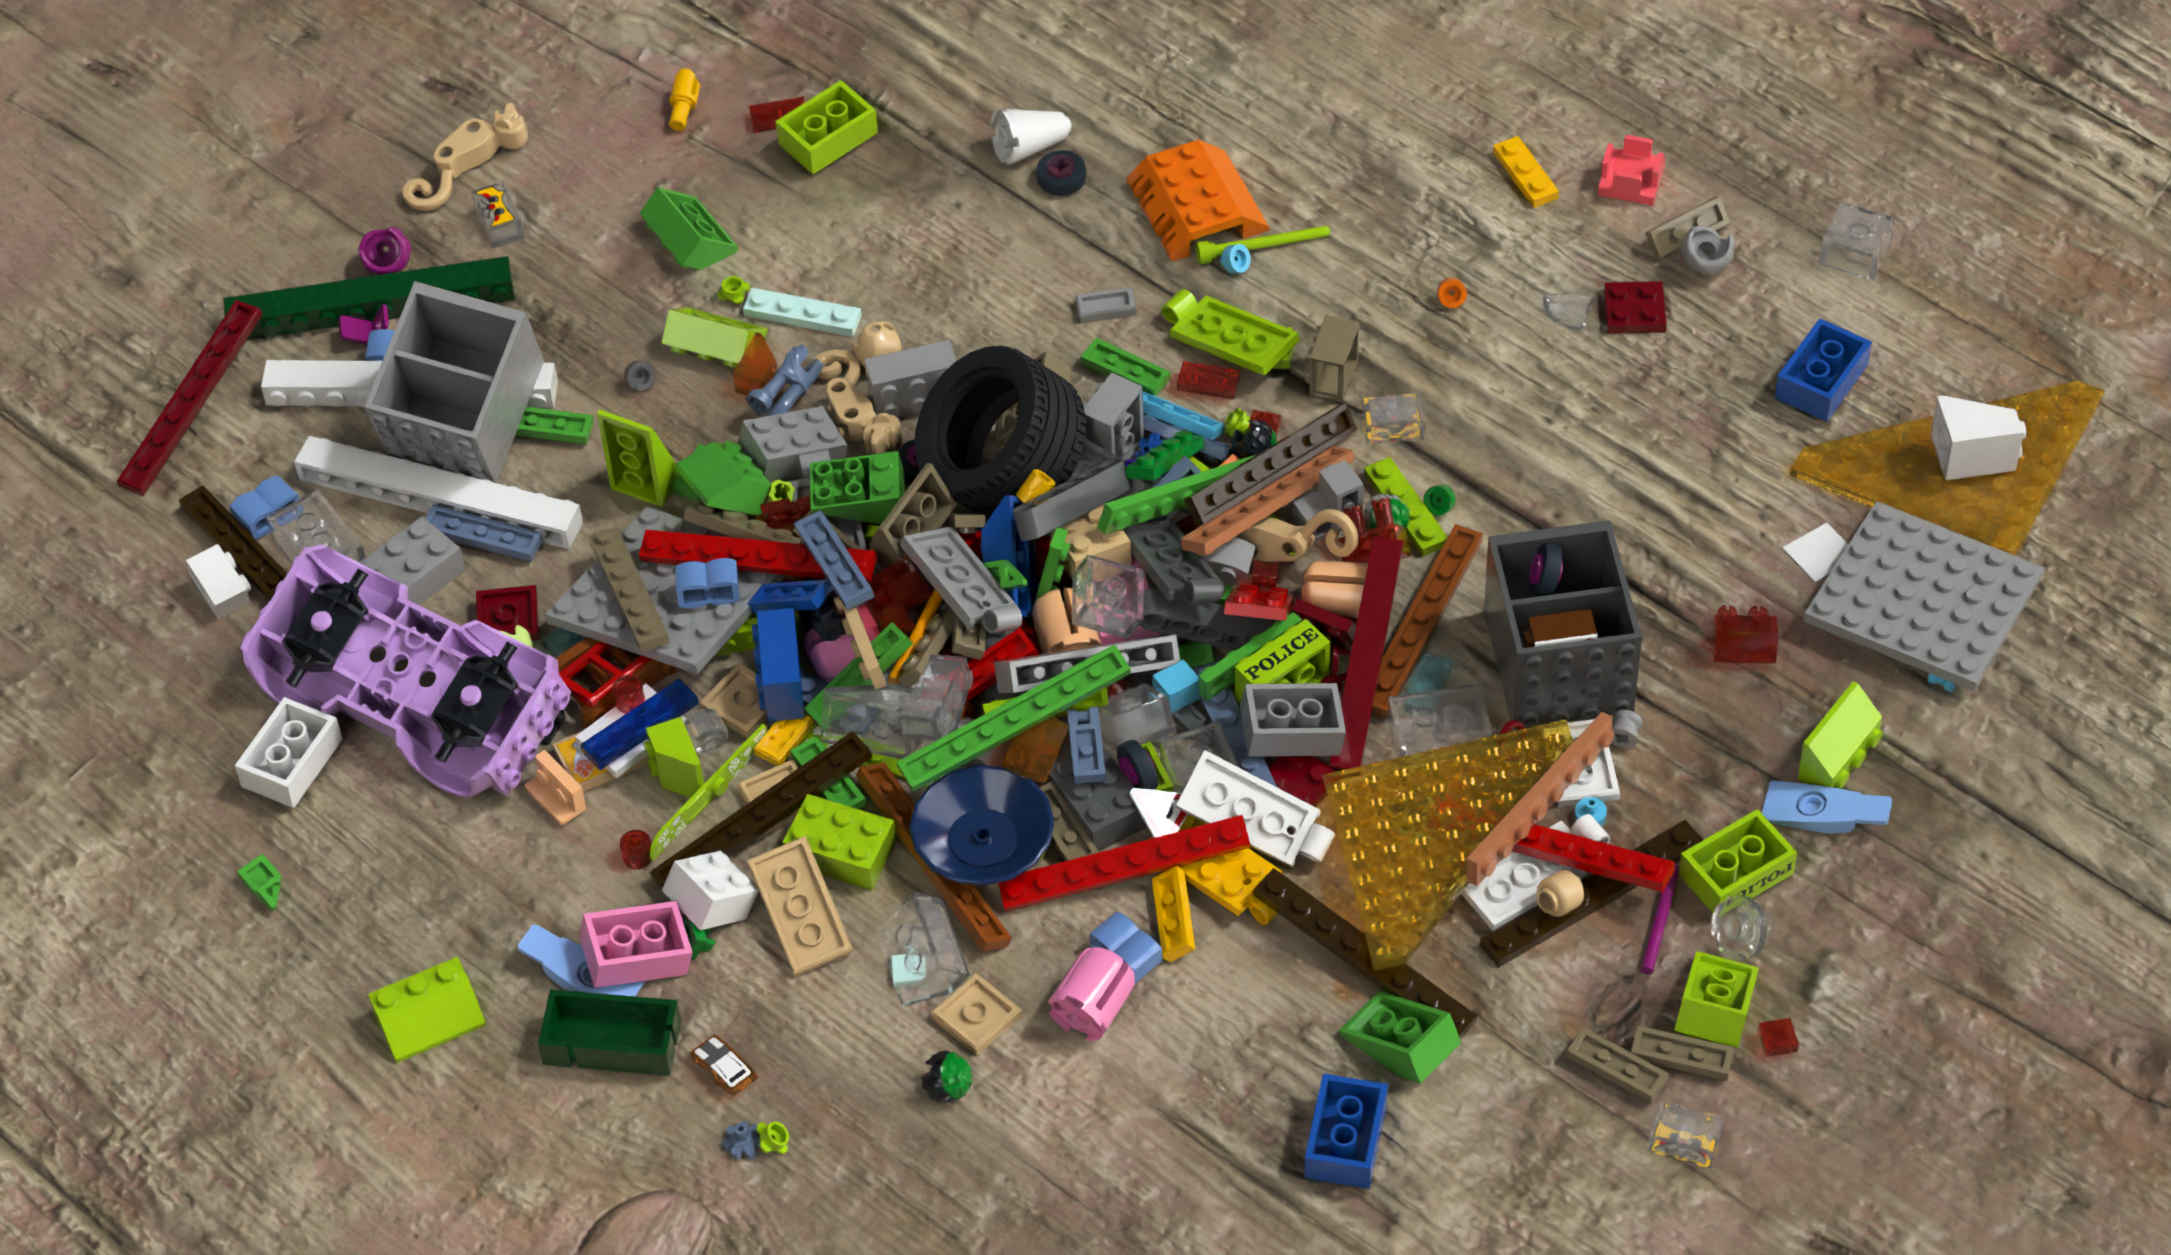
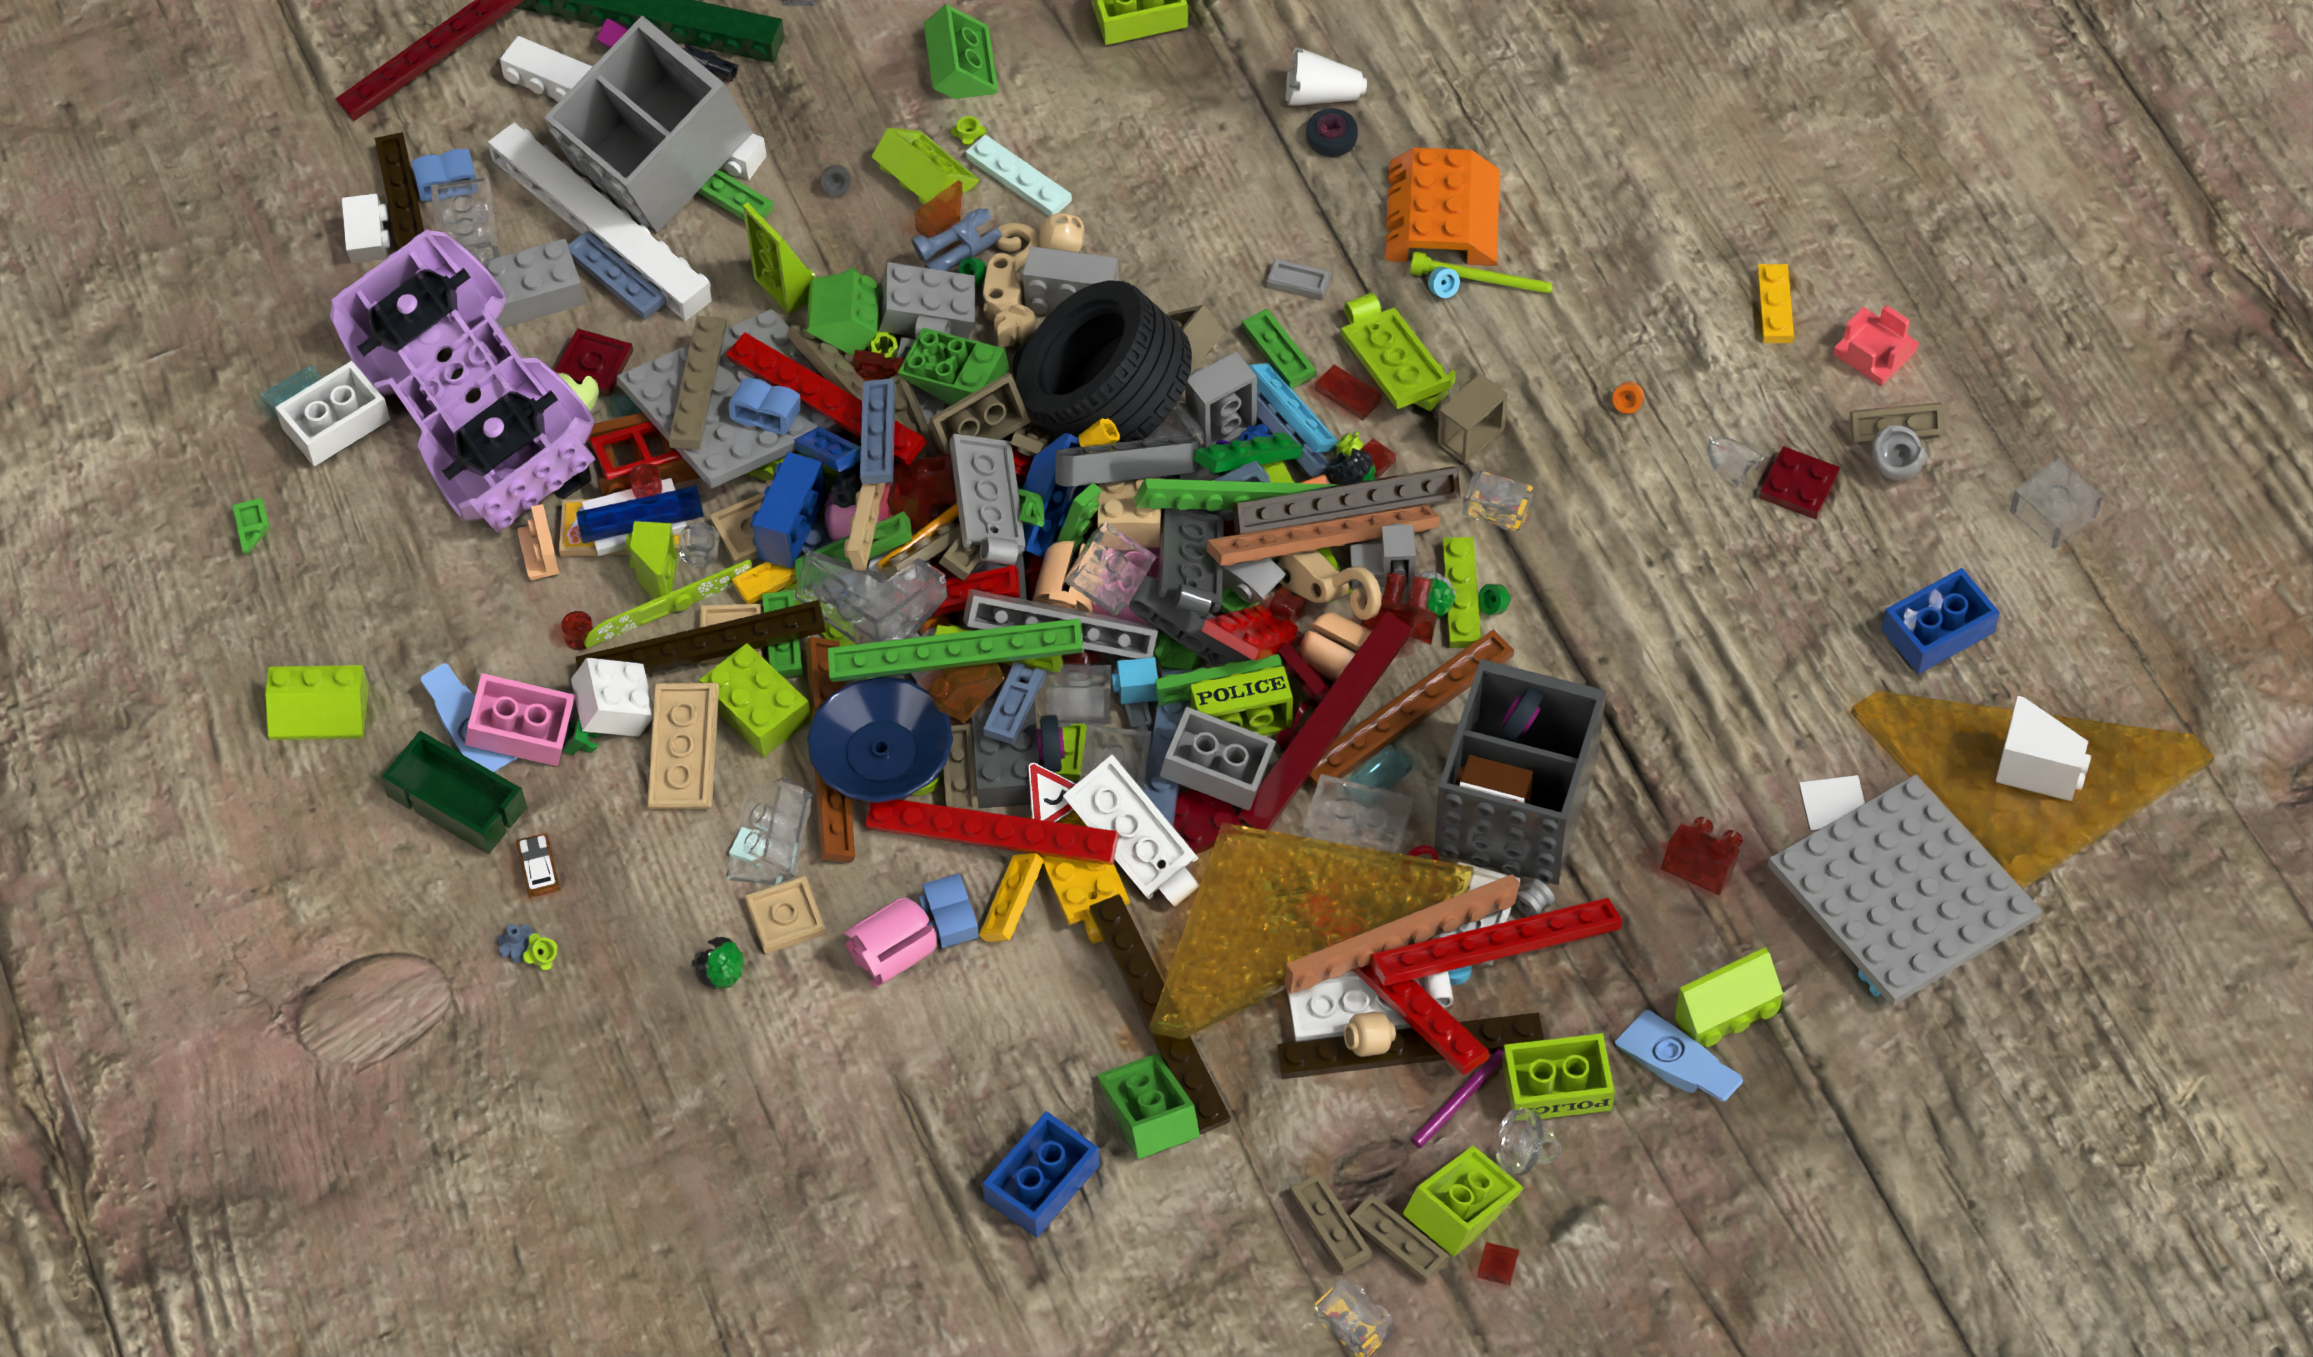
camera: 25 degrees right, 5 degrees up
none -> clear light blue plate [261,364,323,420]
none -> green tile [958,257,987,288]
none -> red plate [1370,898,1623,986]

